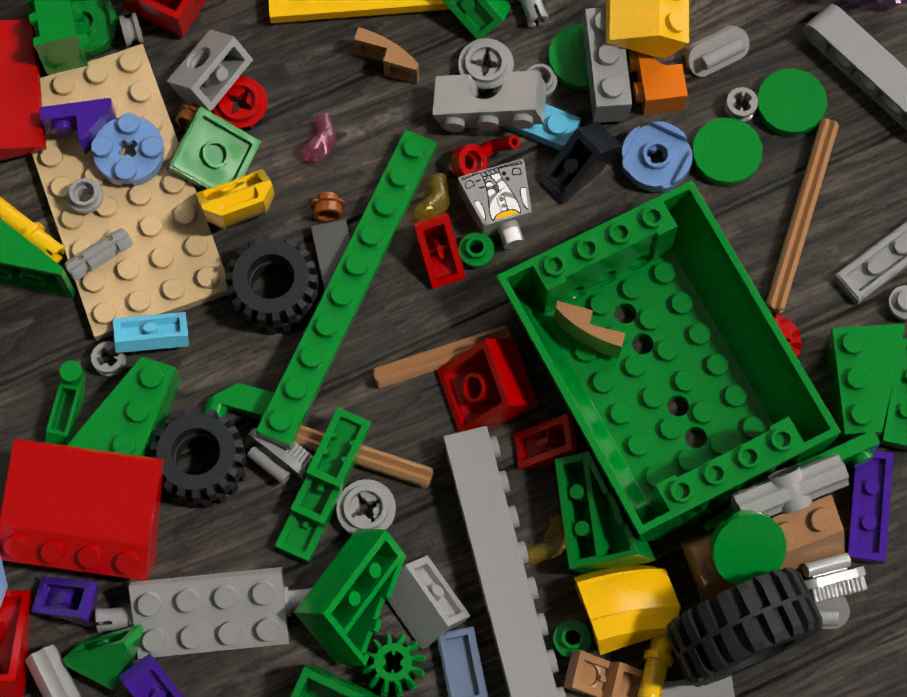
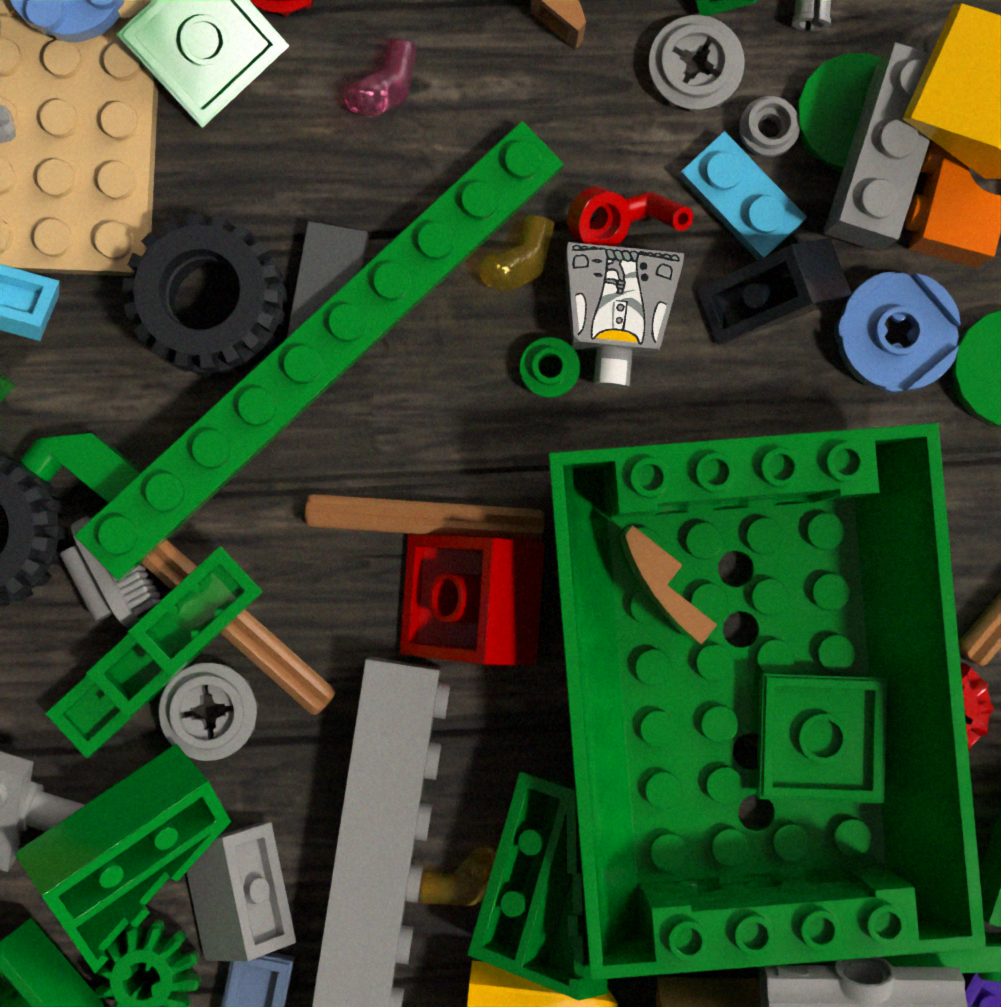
camera: 15 degrees right, 15 degrees up
yellow slope [196,169,274,230] -> none
dark orange plate [310,192,345,222] -> none
red slope [413,213,466,289] -> none
light grey arch [433,70,547,132] -> none
red slope [514,413,577,470] -> none
none -> green tile [756,673,887,803]

